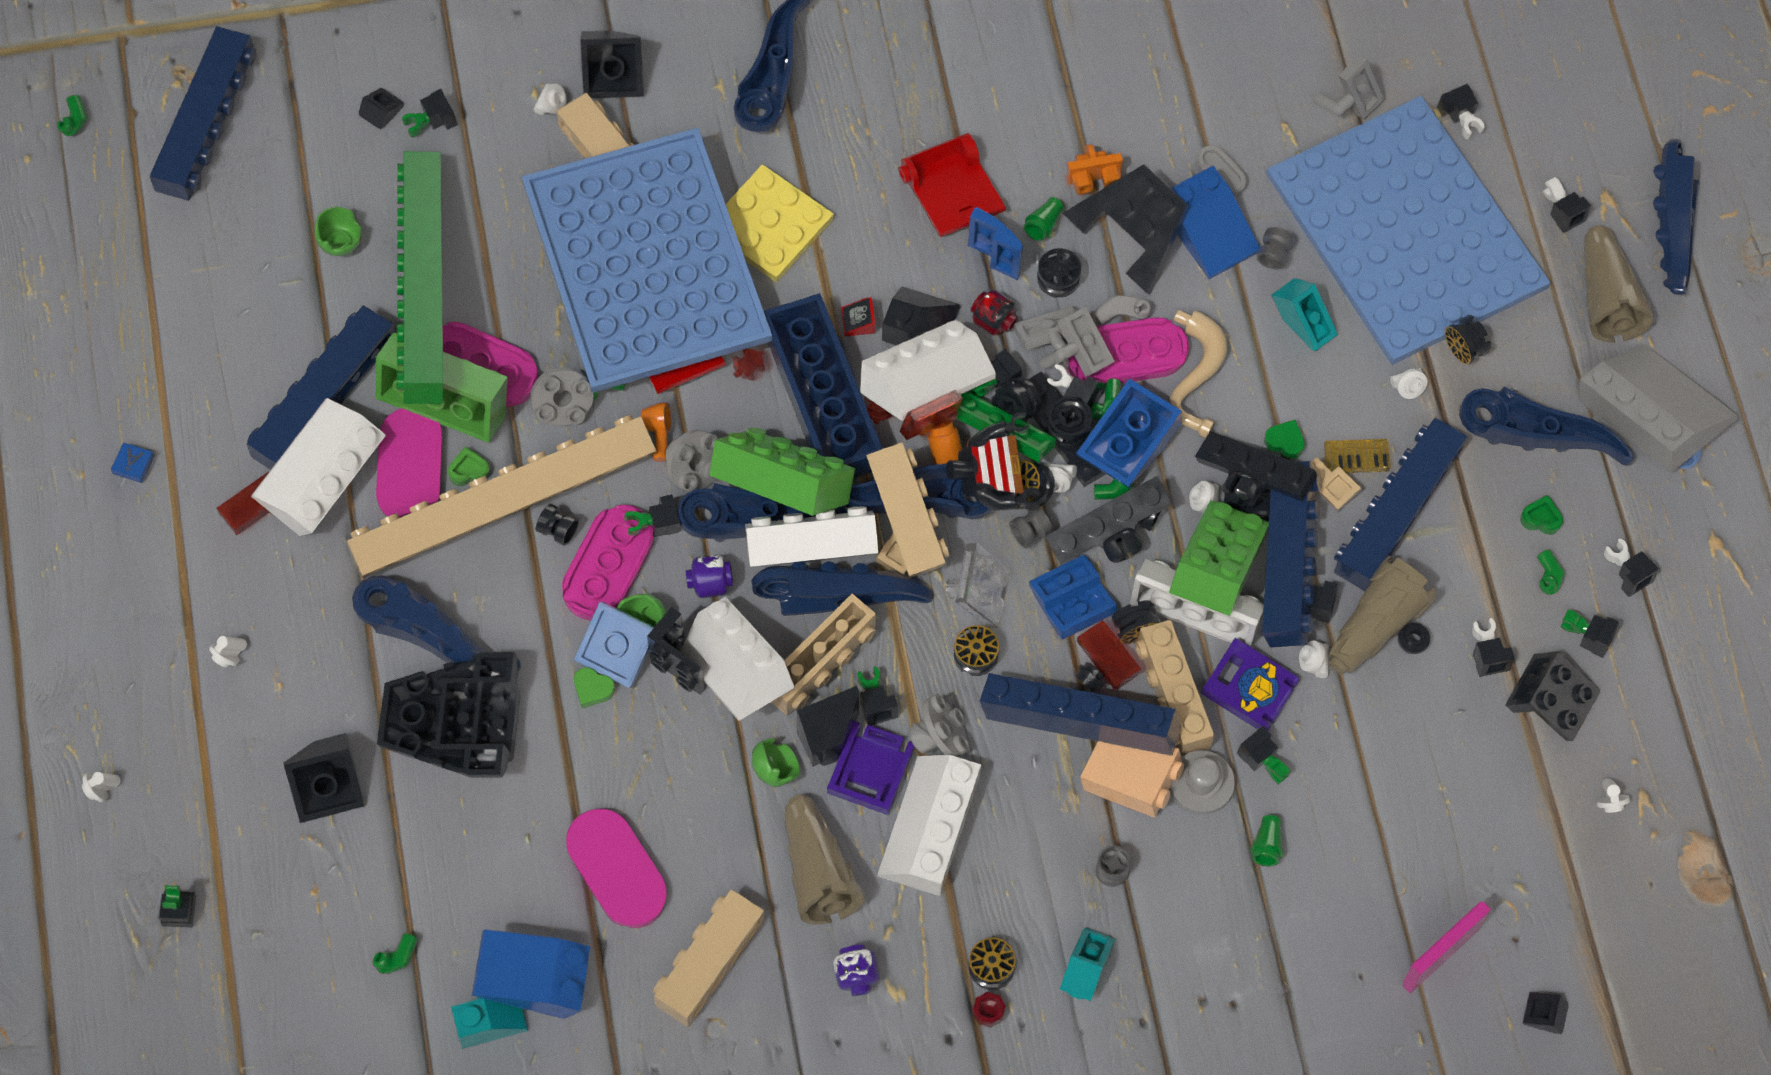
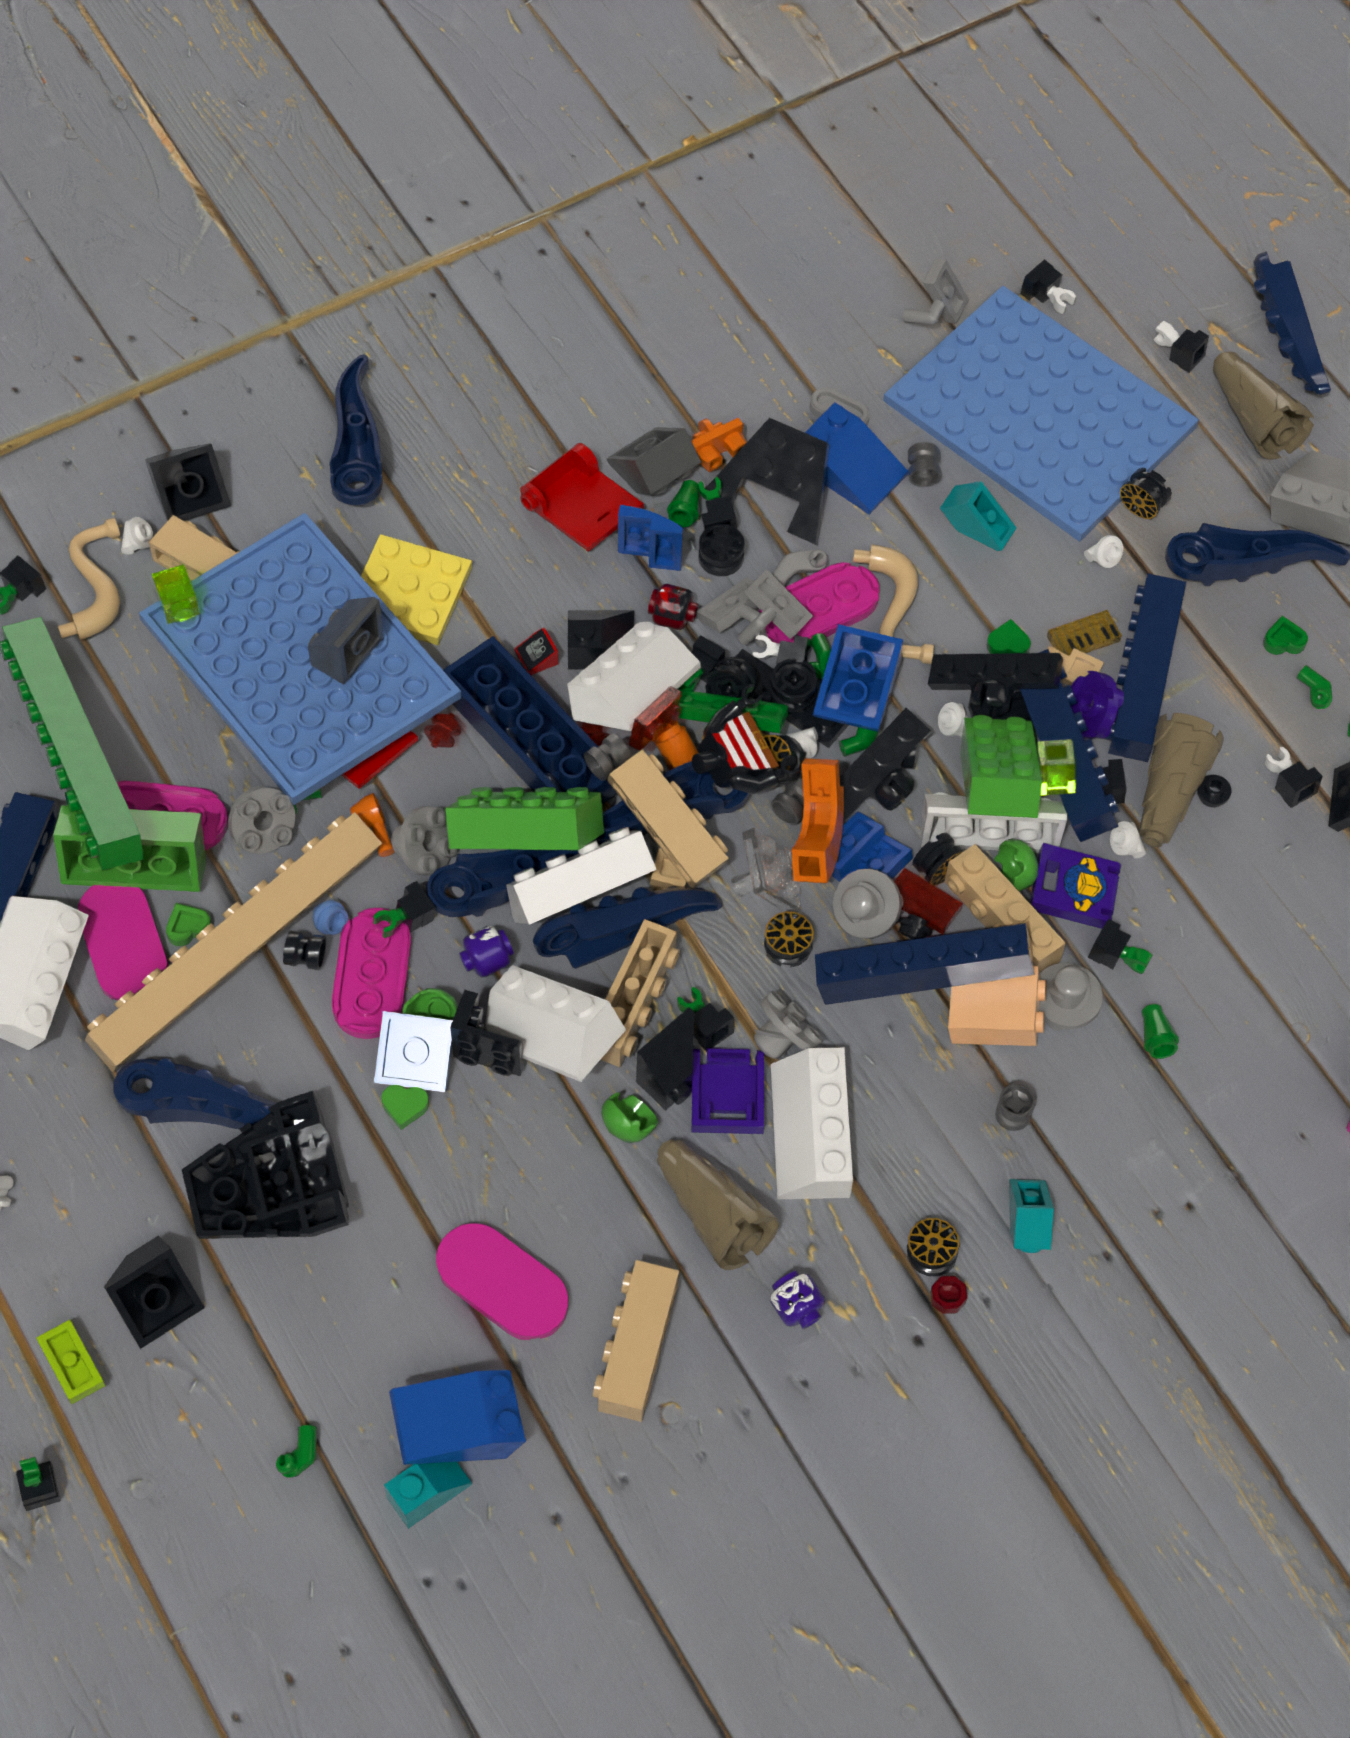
camera: 20 degrees left, 5 degrees down
none -> lime plate [36,1319,105,1405]
none -> tan animal [58,517,121,640]
none -> clear neon green brick [151,564,200,624]
none -> dark grey slope [308,597,384,685]
none -> medium blue plate [312,900,348,935]
none -> flat silver wheel [584,733,632,781]
none -> dark grey slope [606,427,701,496]
none -> black piece [699,477,737,537]
none -> orange arch [791,758,844,883]
none -> light grey plate [833,869,904,939]
none -> bright green hair [994,838,1038,892]
none -> clear neon green brick [1037,739,1076,795]
none -> dark purple plate [1071,671,1124,739]

